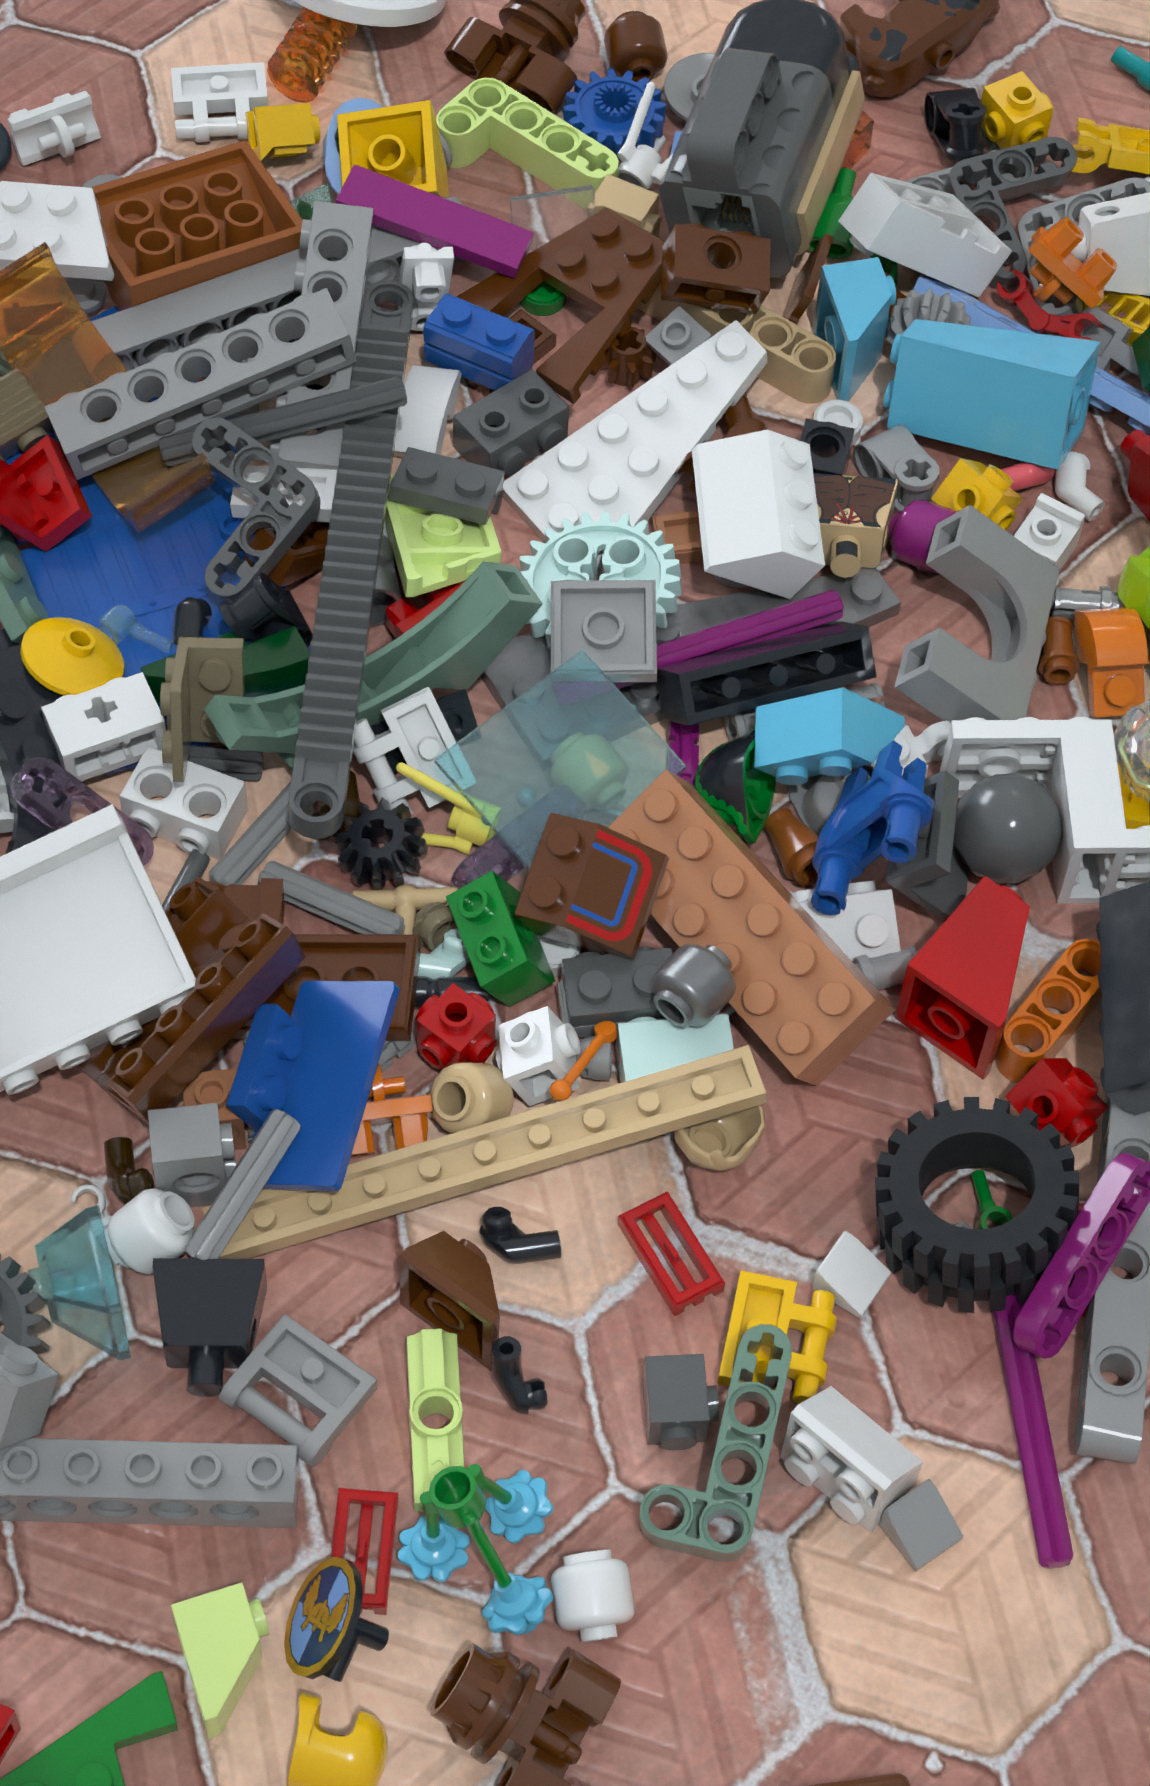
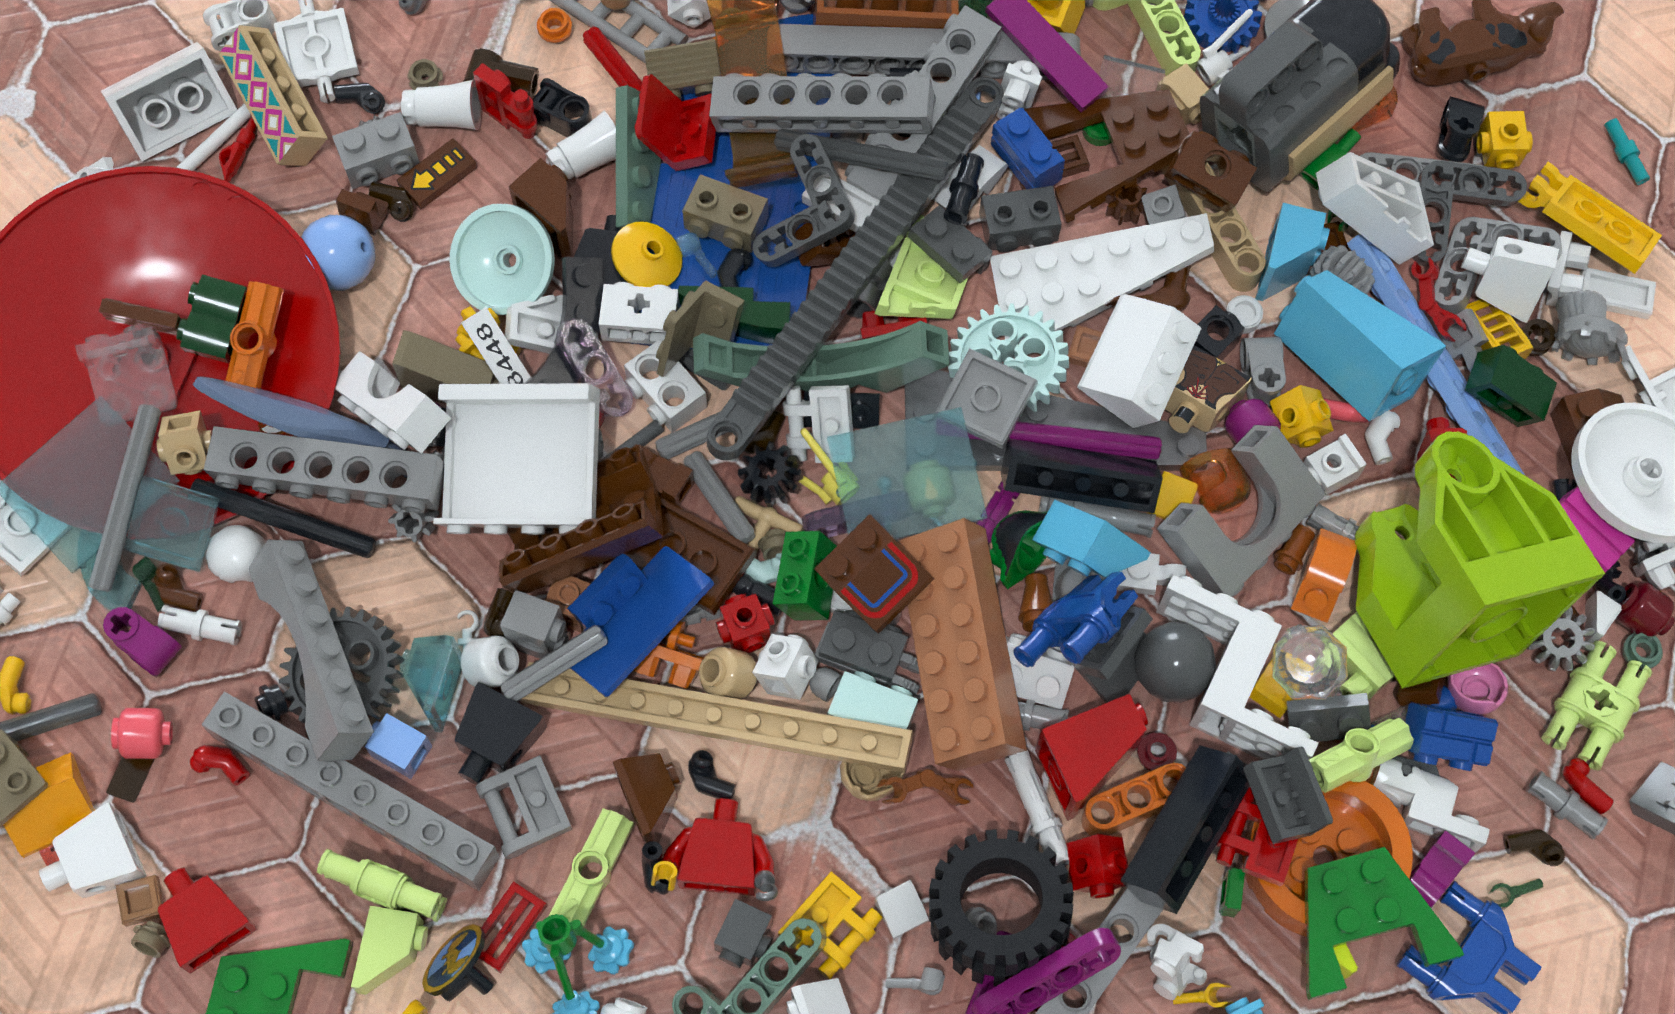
camera: 30 degrees right, 10 degrees up
black piece [219,572,313,647] -> none
orange hinge [550,1021,617,1101] -> none
red tile [617,1191,725,1316] -> none
flat silver head [652,944,736,1028] -> none
reddish brown piece [782,233,833,325] -> none
green hand [971,1170,1013,1229] -> none
orange hips [1028,217,1117,309] -> none
none -> yellowish green pin [317,849,447,922]
none -> light blue brick [364,713,432,779]
none -> red torso [651,798,778,901]
none -> dark tan brick [682,174,769,253]
none -> dark orange piece [877,769,974,806]
none -> light grey hand [886,967,945,995]
none -> black pin [944,153,984,225]
none -> white pin [1005,750,1069,866]
none -> dark red plate [1137,733,1177,771]
none -> yellow slope [1146,471,1198,520]
none -> clear orange helmet [1180,448,1251,515]

